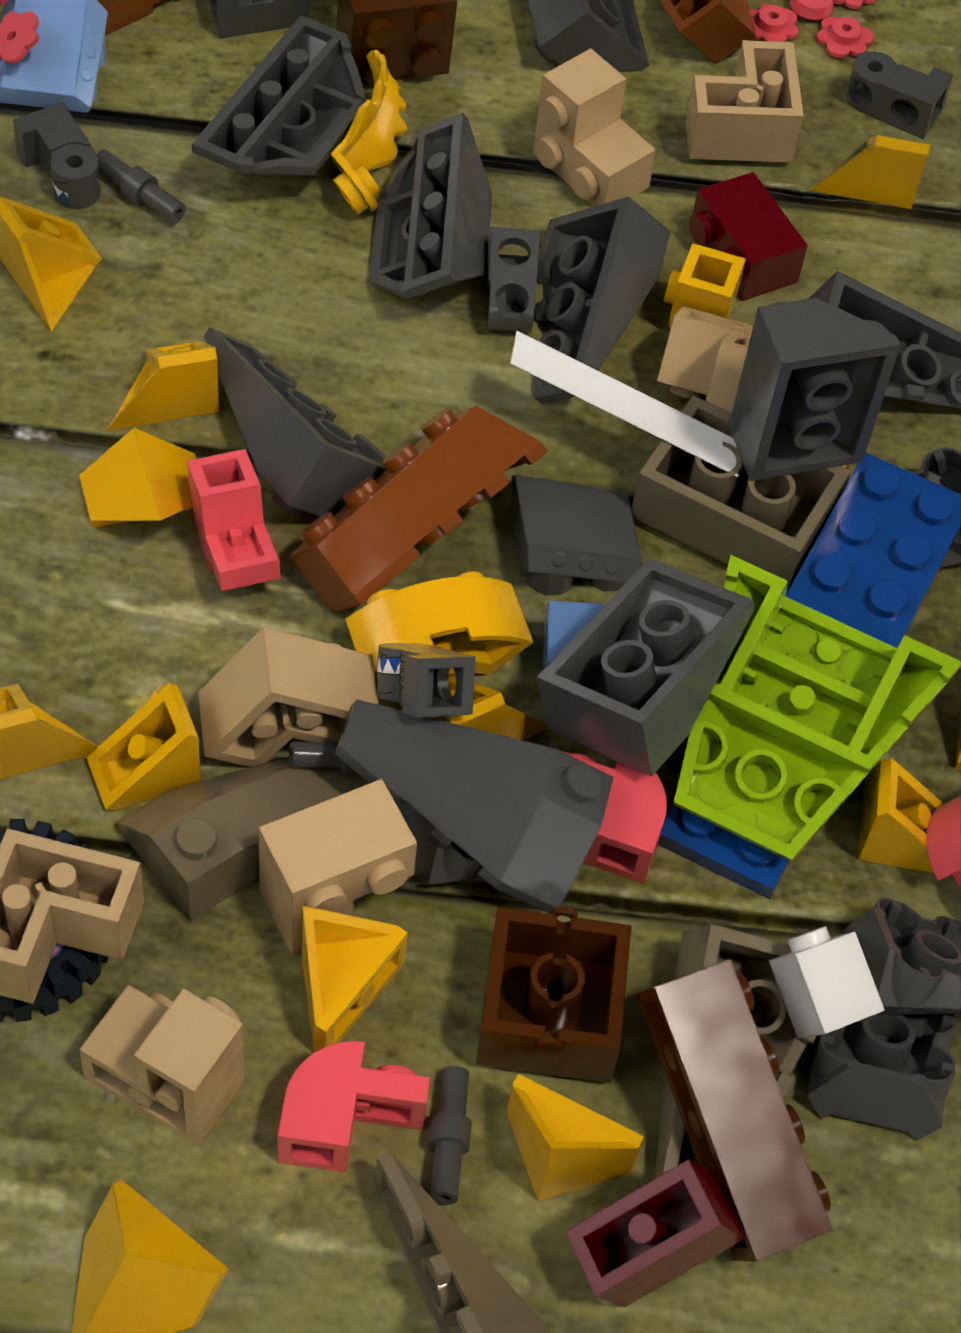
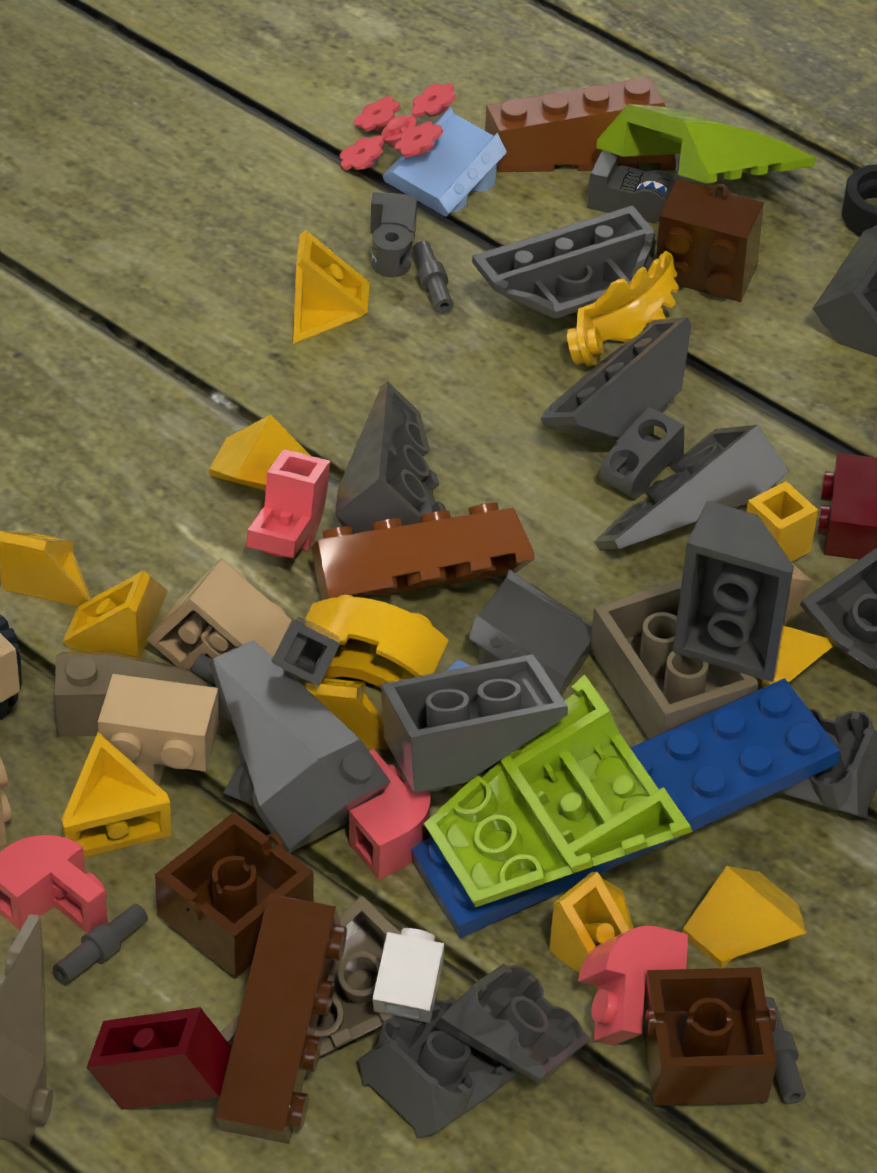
camera: 40 degrees right, 10 degrees down
yellow slope [106,340,219,431] -> none
yellow slope [507,1074,644,1201] -> none
white sticker [510,331,738,477] -> none
tan brick [533,48,656,207] -> none

